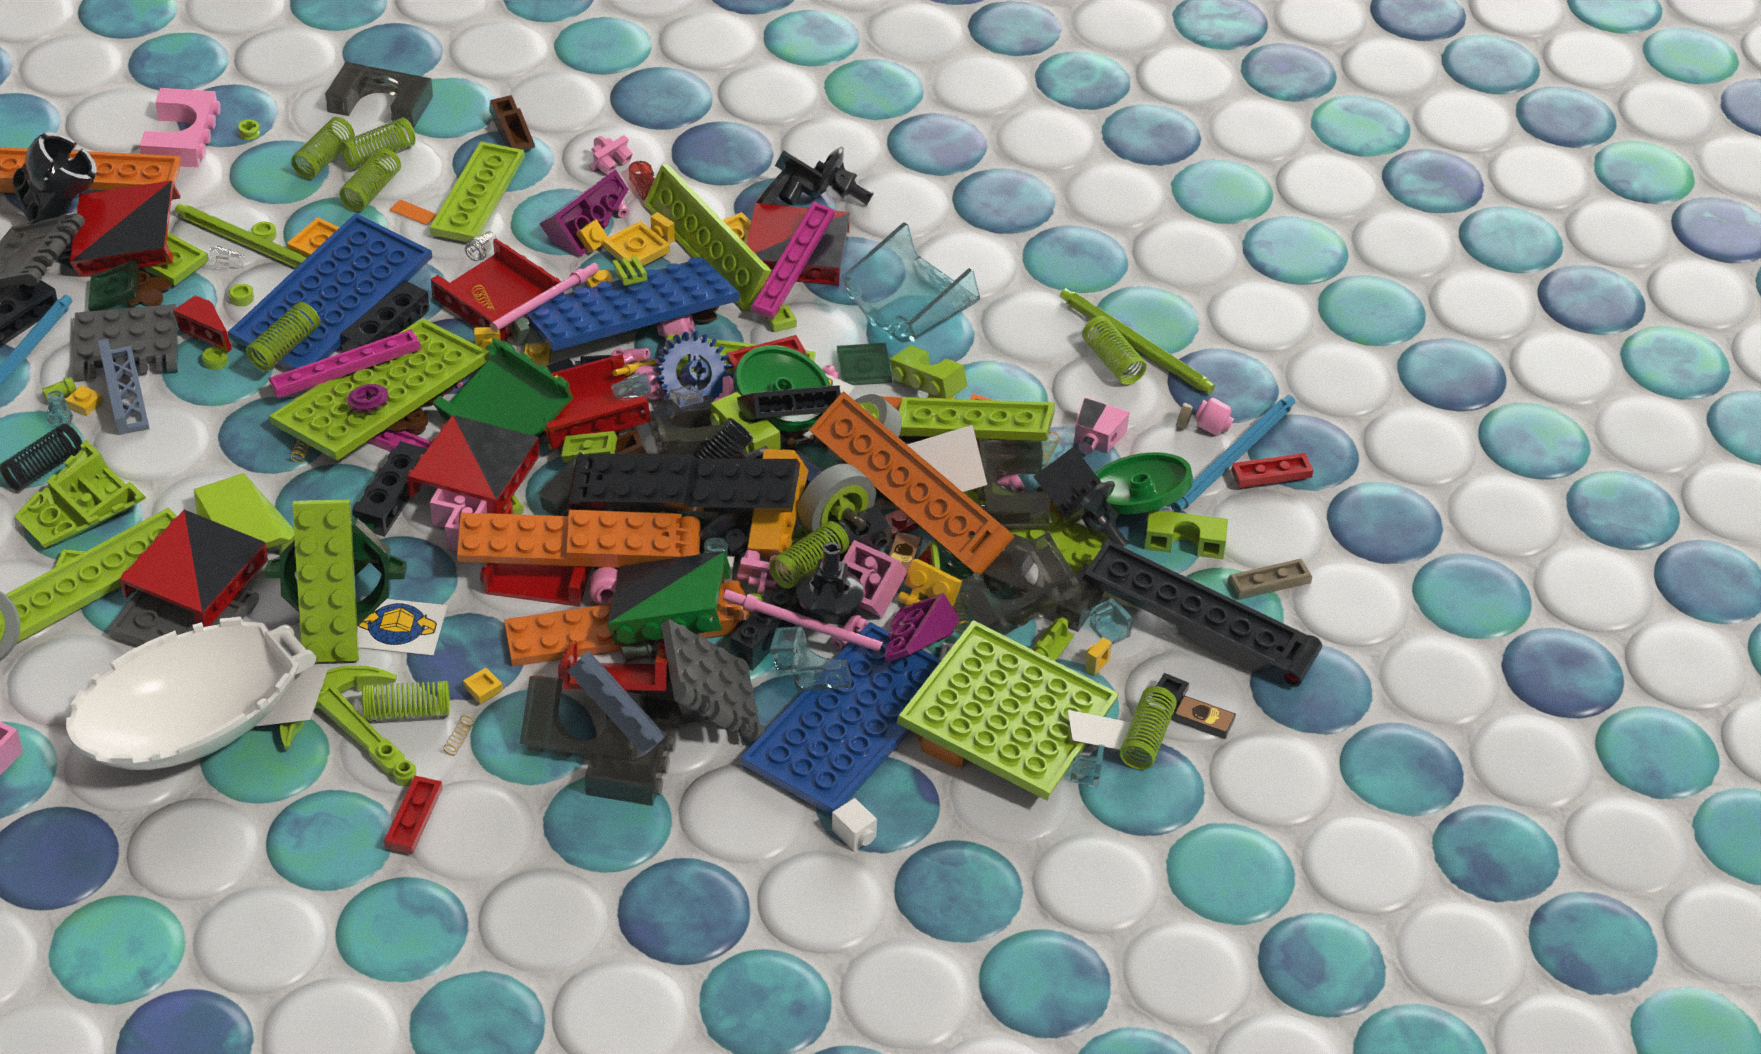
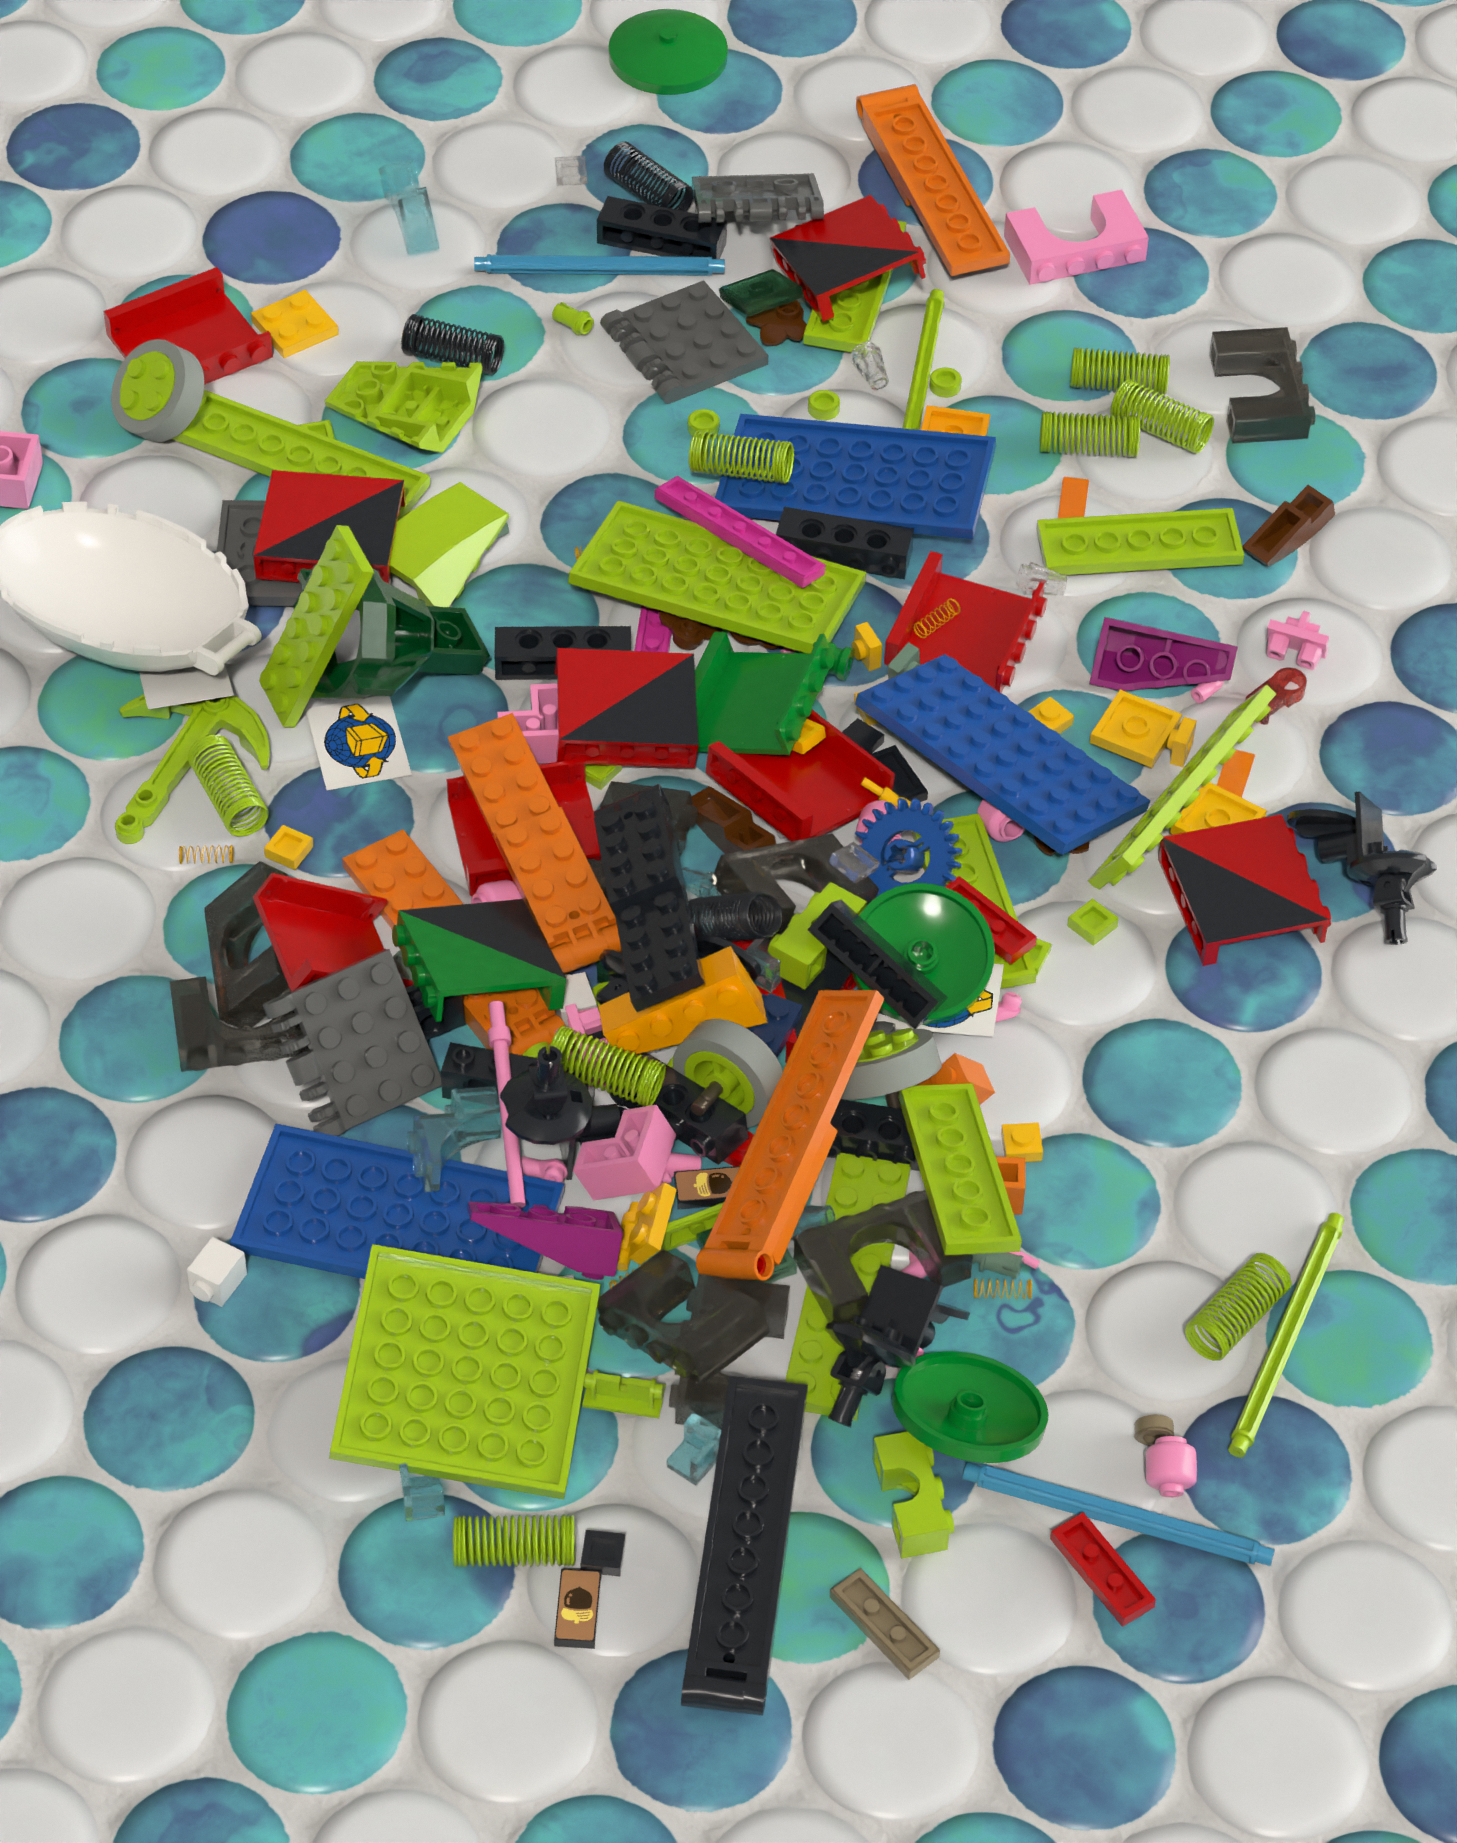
camera: 70 degrees right, 5 degrees up
black piece [13,132,97,223] -> none
clear light blue cone [47,391,73,428] -> none
yellow plate [65,385,103,416] -> none
sand blue fence [98,339,150,435] -> none
red slope [173,295,232,352] -> none
lime bush [238,119,260,140] -> none
magenta gear [347,384,389,414] -> none
red plate [384,775,443,854] -> none
bright pink bar [490,263,599,332] -> none
lime plate [561,431,617,463] -> none
sand blue fence [567,651,666,756] -> none
yellow plate [576,219,608,253] -> none
bright pink arm [611,348,650,365] -> none
lime tile [612,256,648,286] -> none
clear light blue cone [612,372,651,399] -> none
clear light blue bush [704,538,728,557] -> none
dark pink tile [751,202,835,320] -> none
clear green tile [836,343,892,385] -> none
clear light blue windscreen [842,222,980,343] -> none
lime arch [890,345,967,399] -> none
white sticker [907,425,987,492] -> none
white sticker [1068,710,1134,752] -> none
bright pink torso [1074,397,1130,455] -> none
yellow plate [1085,637,1112,676] -> none

